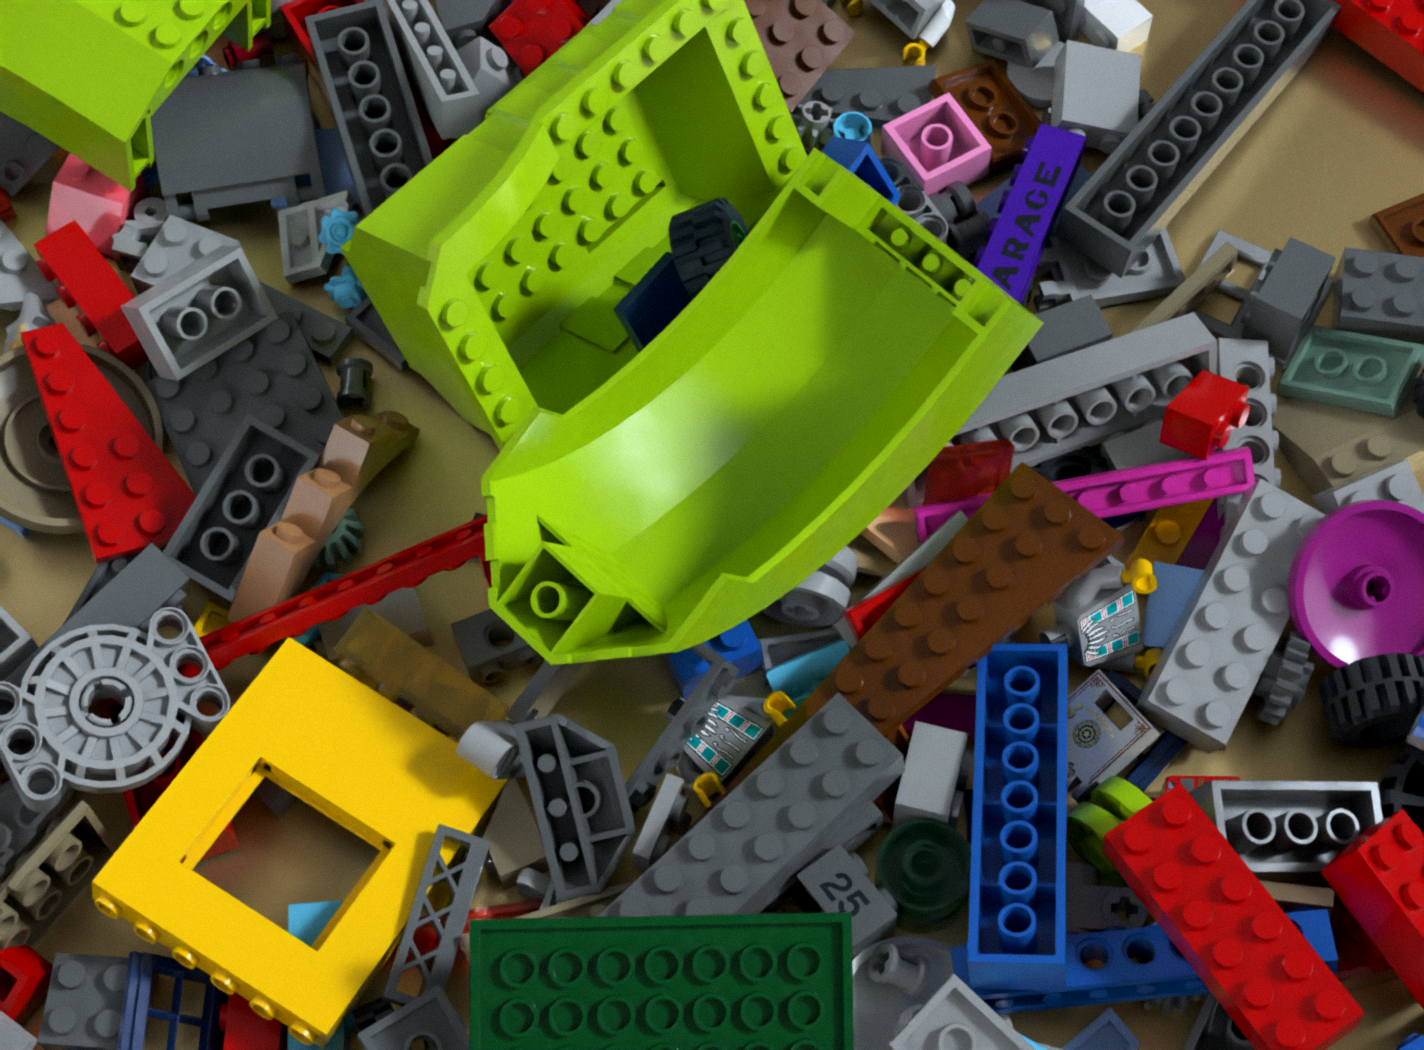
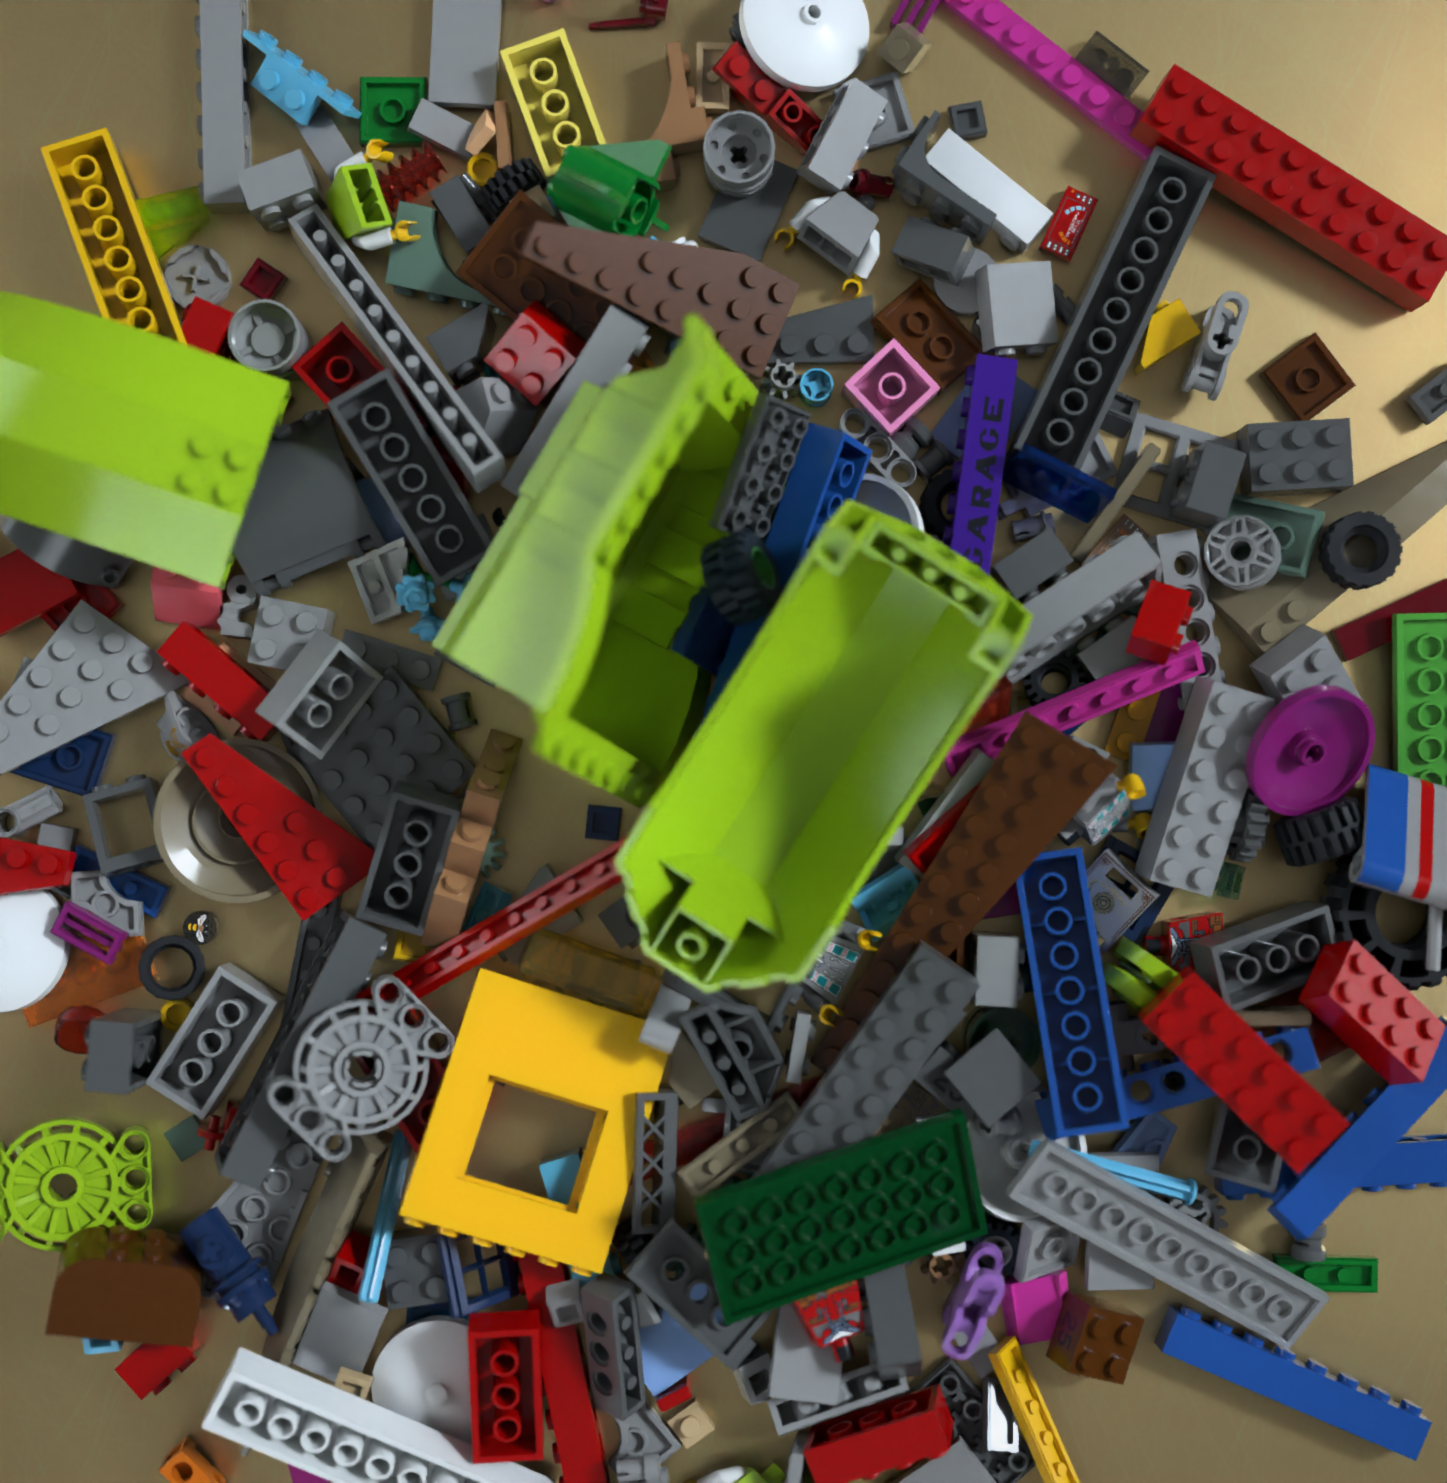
camera: 15 degrees left, 25 degrees up
none -> medium azure axle [358,1130,412,1303]
none -> dark grey tile [708,391,812,541]
none -> dark grey tile [942,1027,1041,1128]
none -> clear blue tile [1002,443,1117,524]
none -> red tile [1039,186,1099,263]
none -> dark grey slope [1100,391,1141,438]
none -> yellow slope [1133,298,1201,375]
none -> light grey piece [1181,291,1249,401]
none -> light grey wheel [1204,515,1281,591]
none -> clear green tile [1214,862,1246,900]

